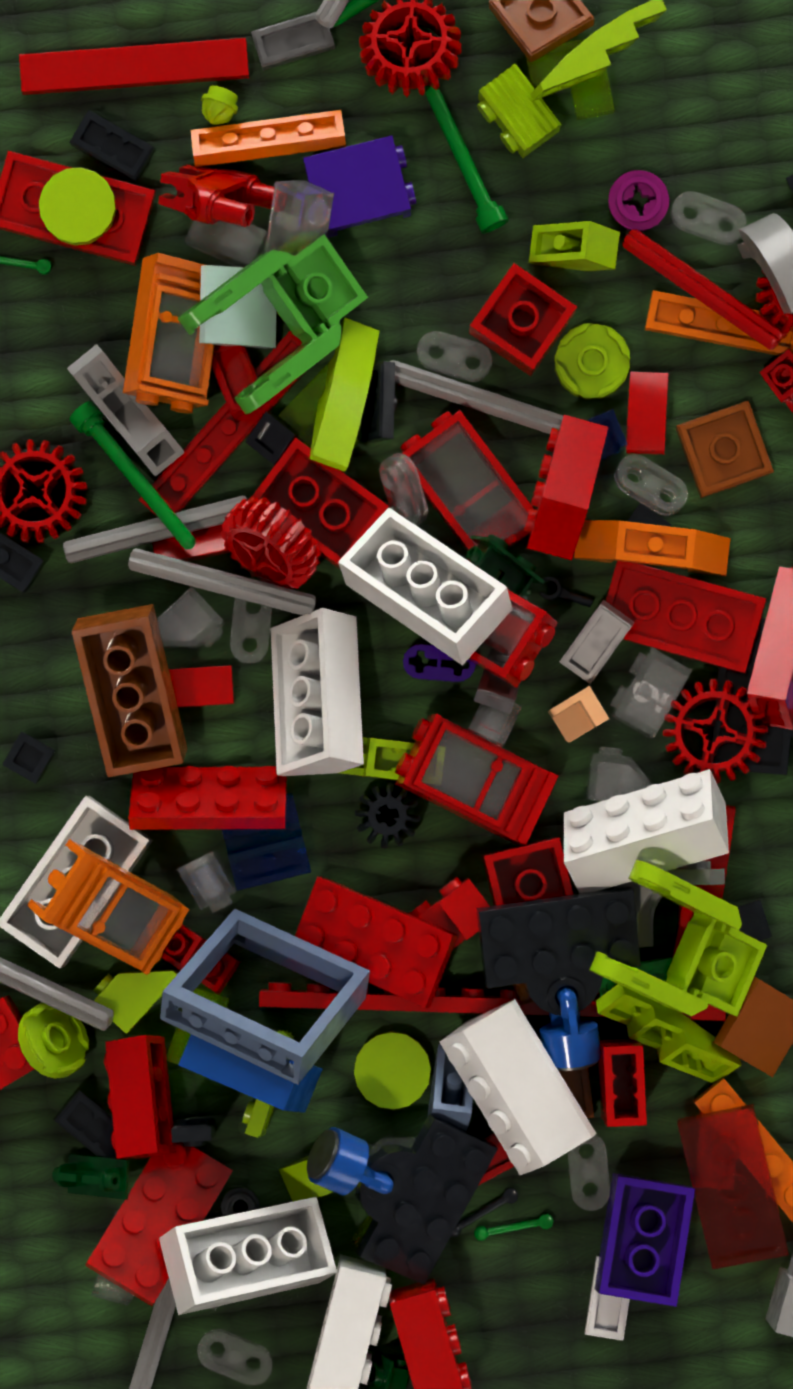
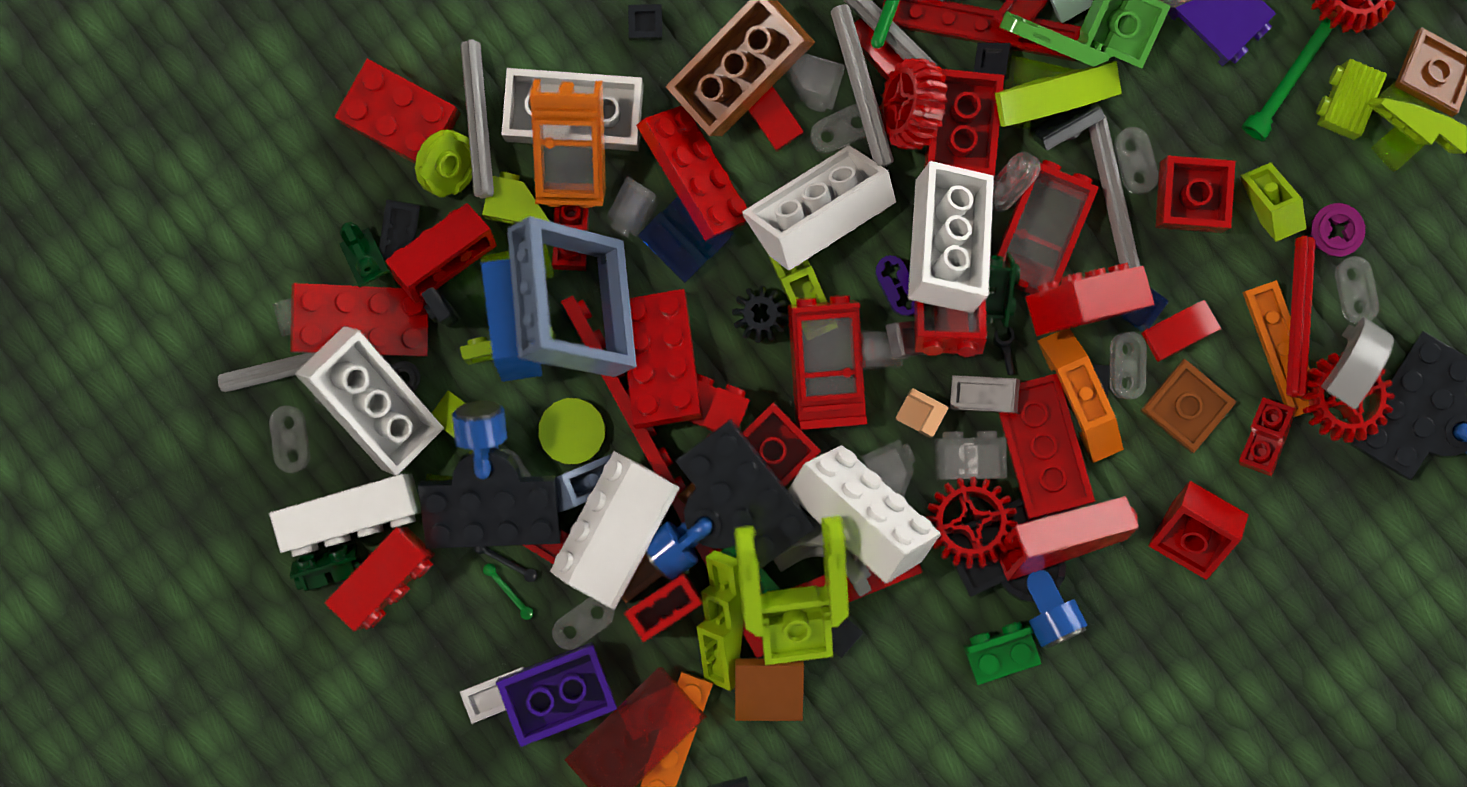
camera: 60 degrees right, 0 degrees up
lime tile [554,323,630,400] -> none

